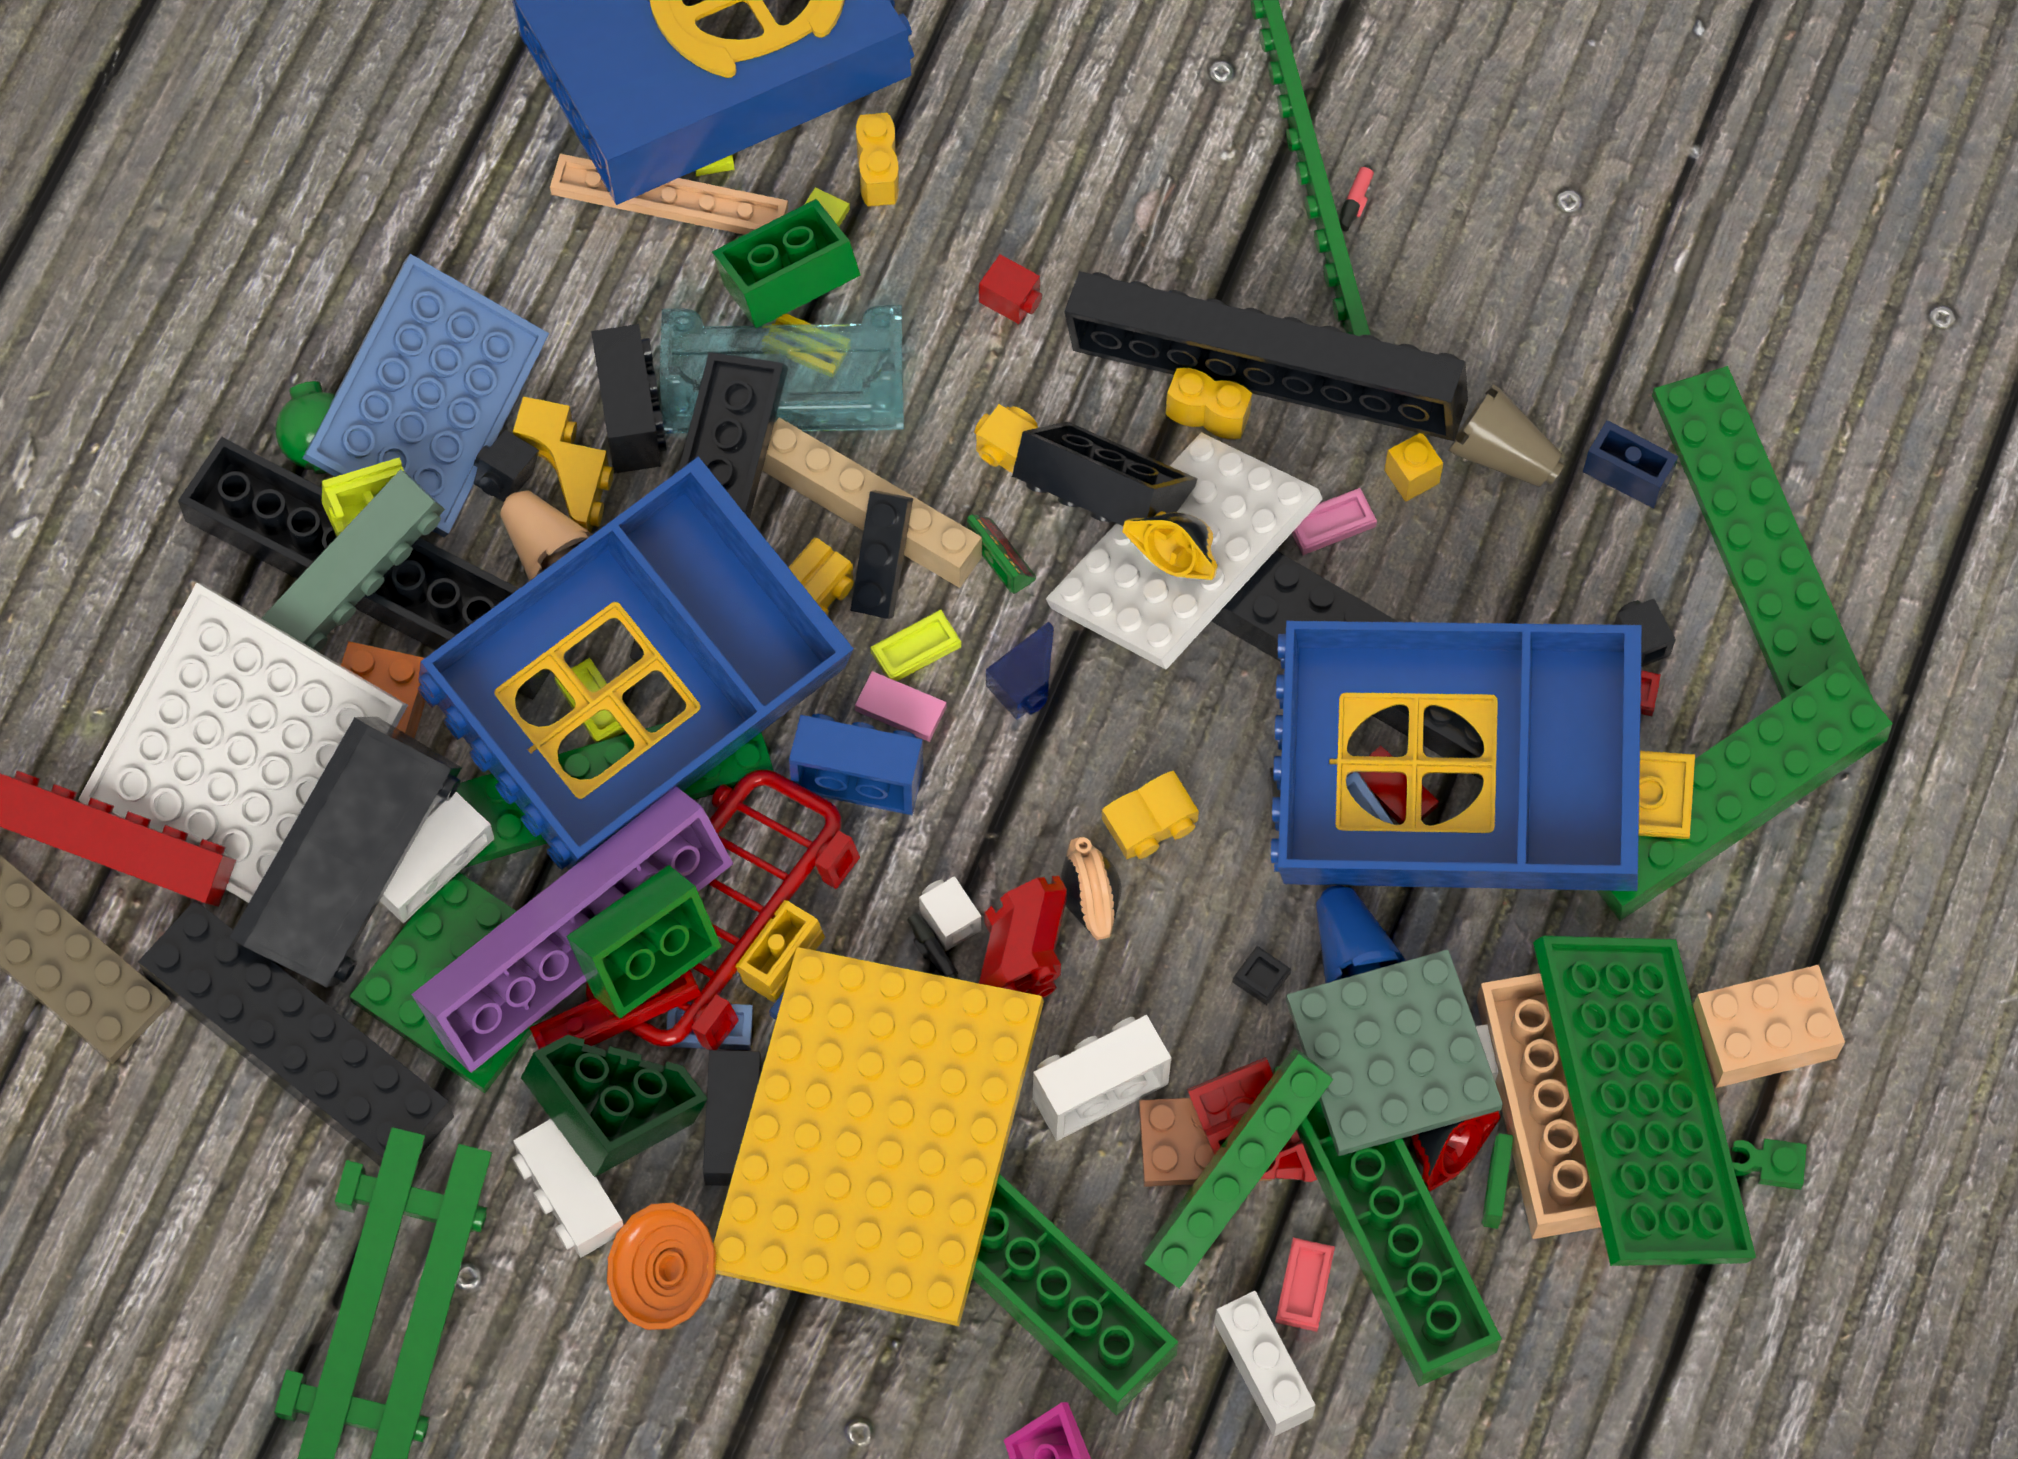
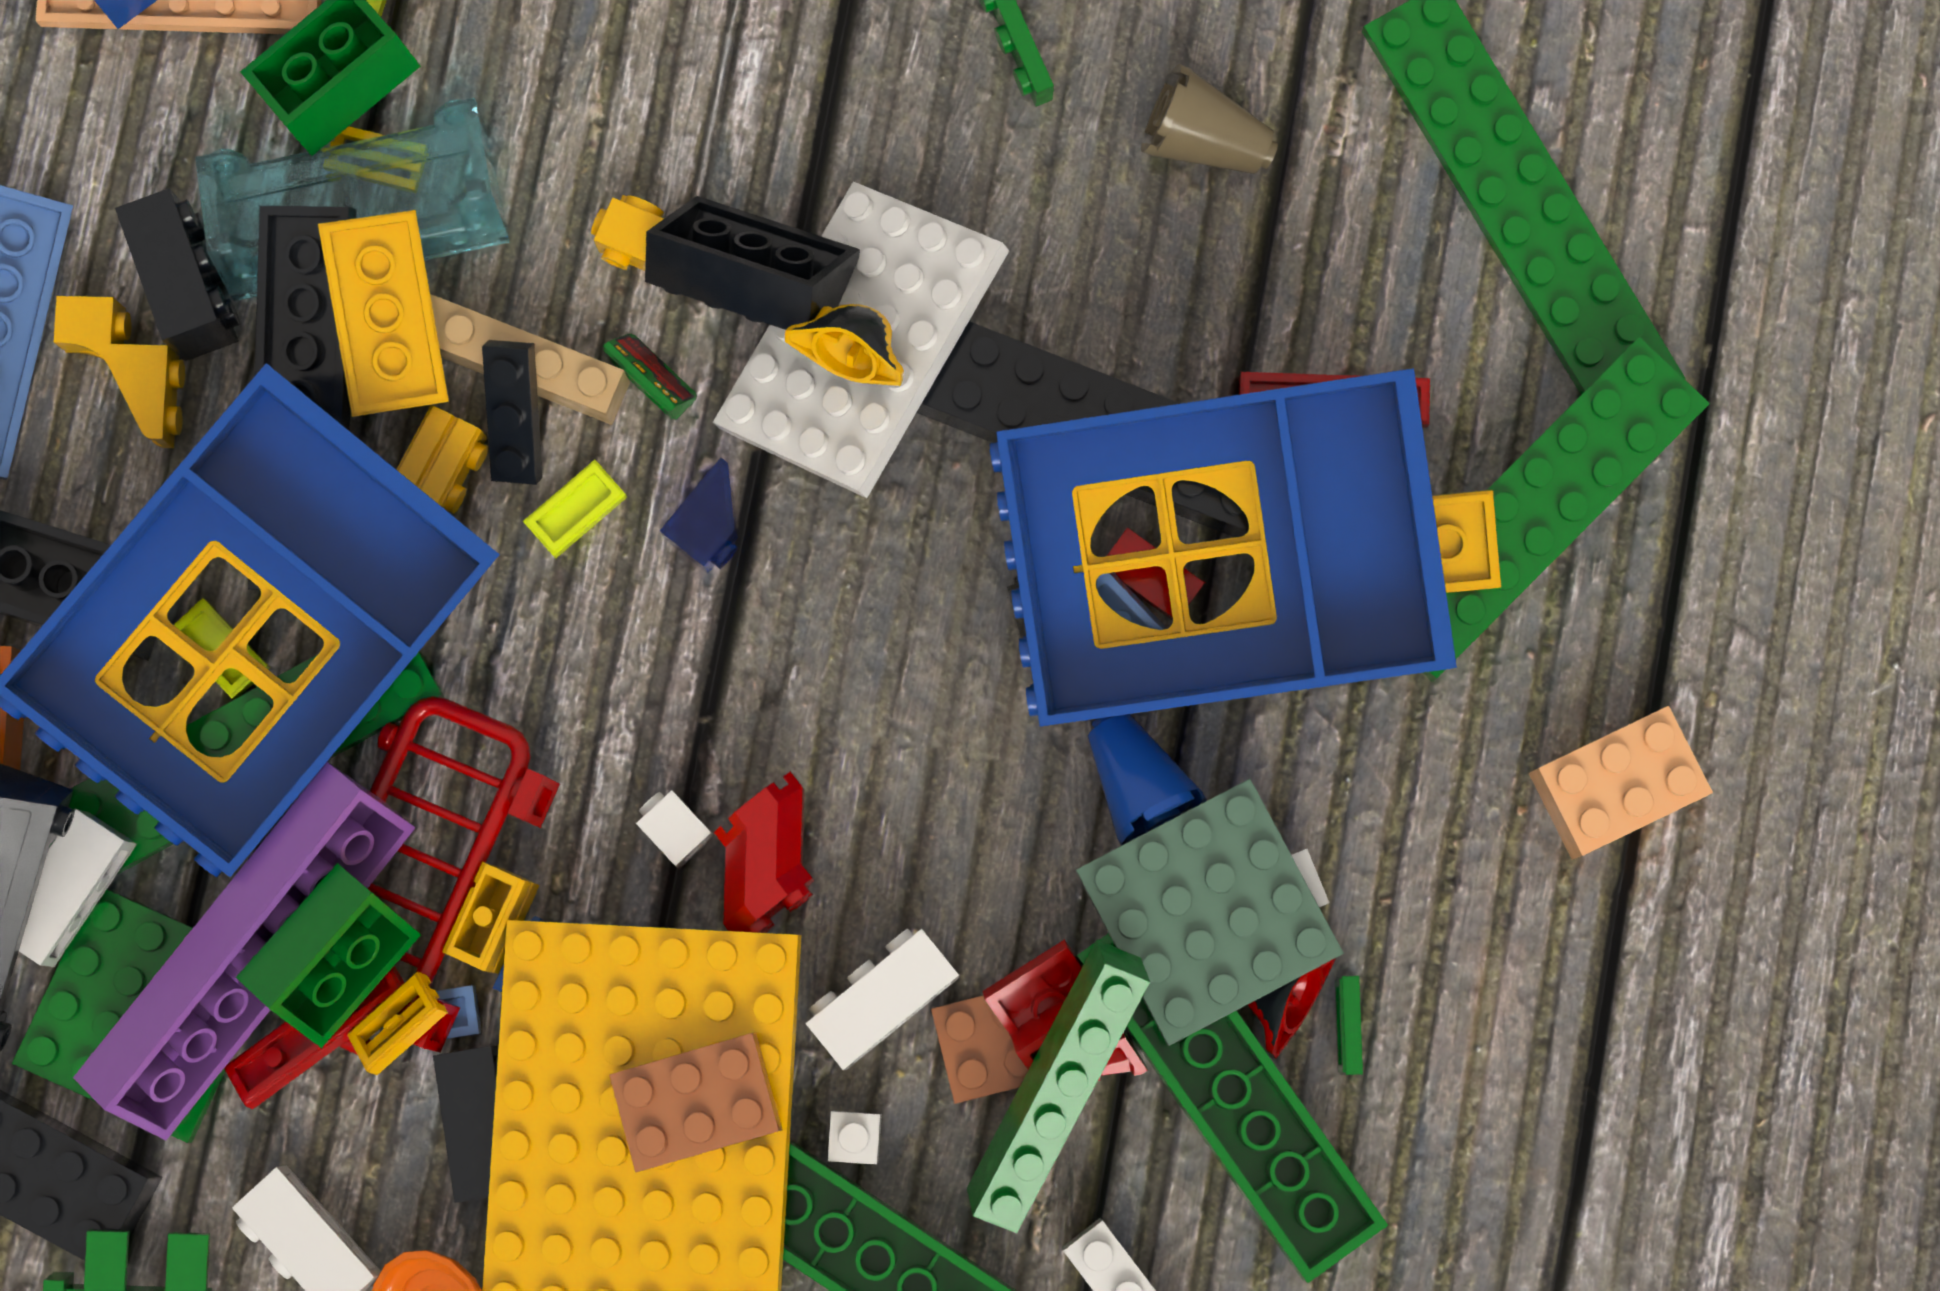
camera: 10 degrees left, 15 degrees up
black brick [474,430,539,502] -> none
light nougat cone [500,491,593,581] -> none
dark green brick [521,1035,708,1177] -> none
blue brick [789,714,923,816] -> none
bright pink tile [855,671,947,742] -> none
black piece [907,913,958,979] -> none
red brick [979,254,1043,324] -> none
light nougat hat [1060,837,1122,940] -> none
black brick [1064,271,1468,441] -> none
yellow brick [1102,770,1199,860] -> none
yellow brick [1165,368,1252,440] -> none
black tile [1232,946,1291,1006] -> none
coral tile [1275,1237,1335,1332] -> none
bright pink tile [1292,488,1377,555] -> none
yellow brick [1384,433,1443,502] -> none
light nougat brick [1476,973,1601,1239] -> none
green plate [1533,936,1756,1266] -> none
dark blue brick [1583,420,1679,509] -> none
black brick [1614,598,1676,667] -> none
green plate [1731,1138,1807,1190] -> none
none -> yellow tile [318,210,449,417]
none -> yellow tile [347,972,448,1075]
none -> nougat plate [609,1033,782,1173]
none -> white brick [828,1111,882,1164]

